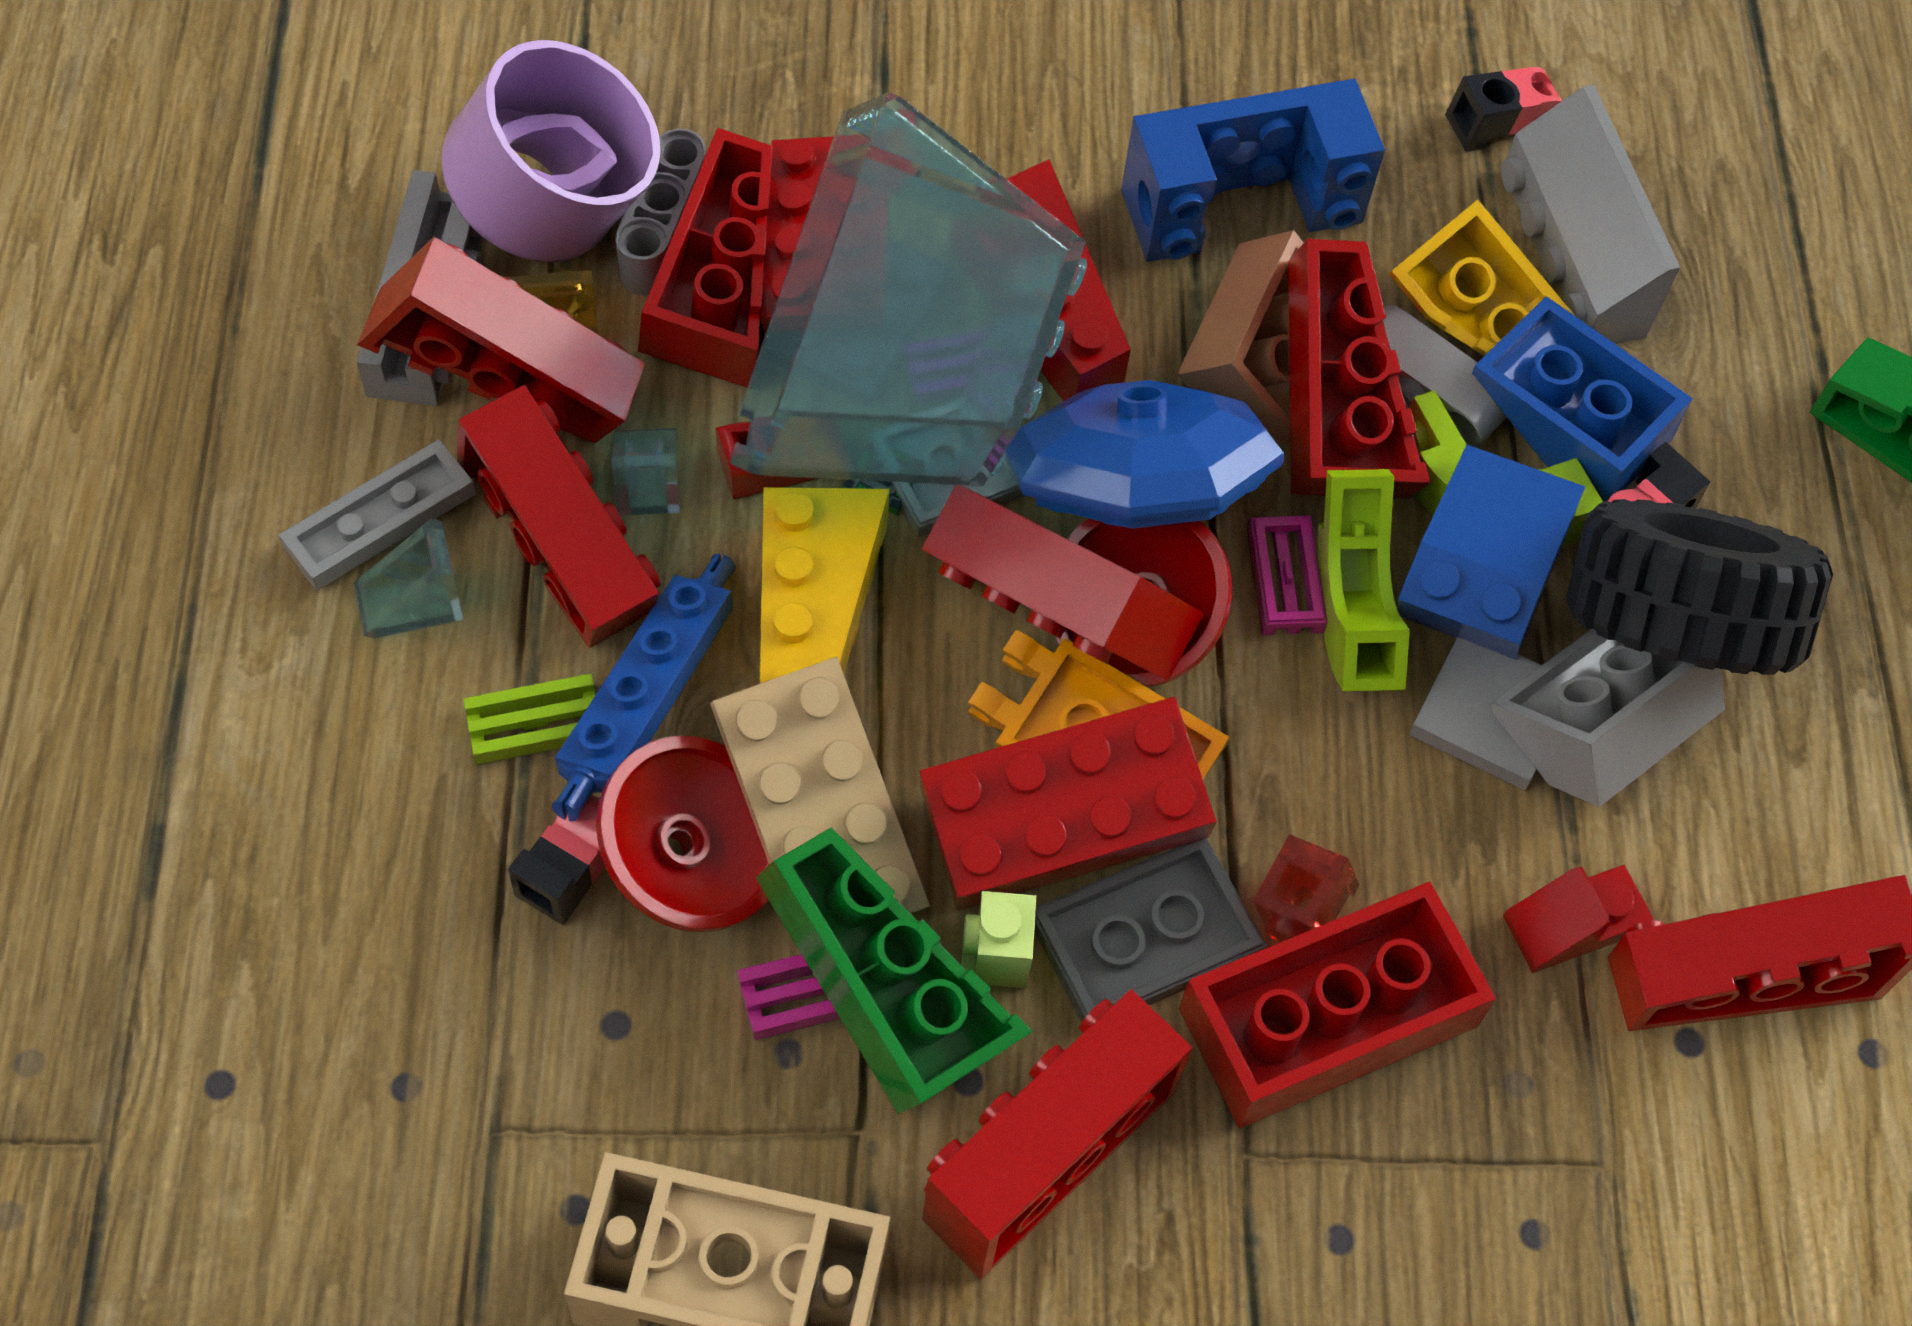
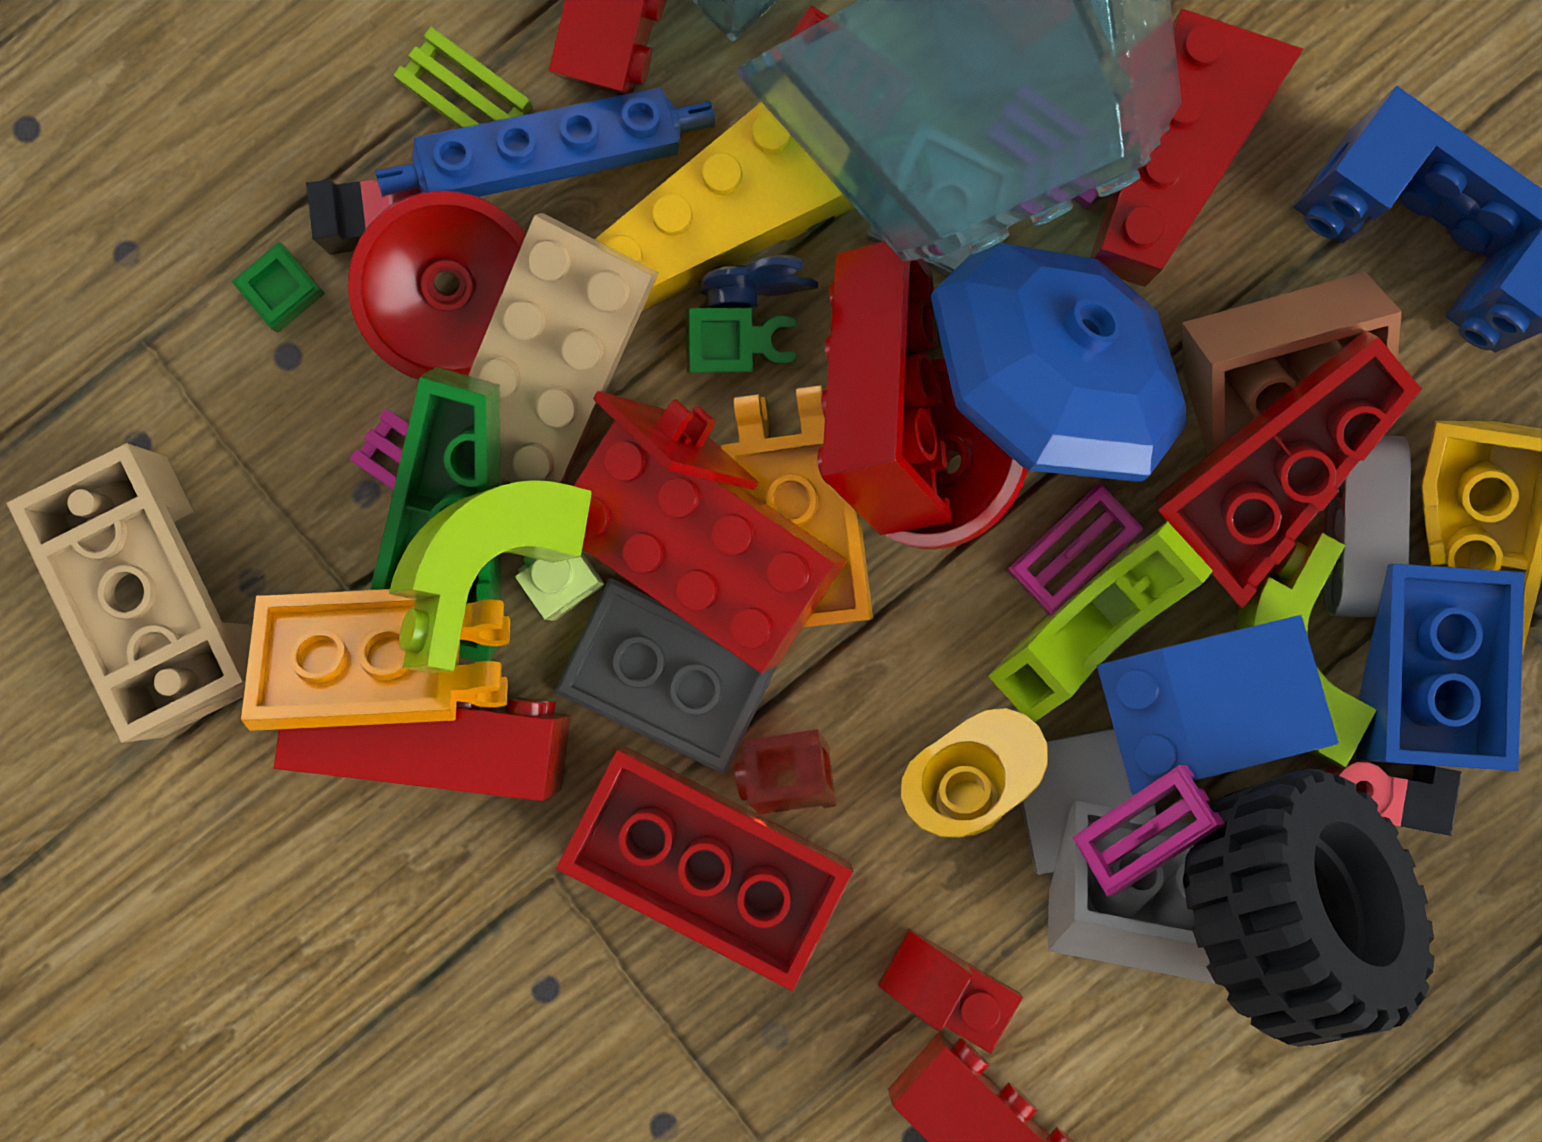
camera: 60 degrees right, 25 degrees up
none -> green tile [231,241,325,333]
none -> light orange tile [241,589,510,731]
none -> lime arch [389,480,592,673]
none -> red piece [593,390,759,490]
none -> green plate [686,308,796,373]
none -> dark blue plate [700,255,819,309]
none -> yellow piece [901,708,1048,837]
none -> dark pink tile [1072,765,1225,896]

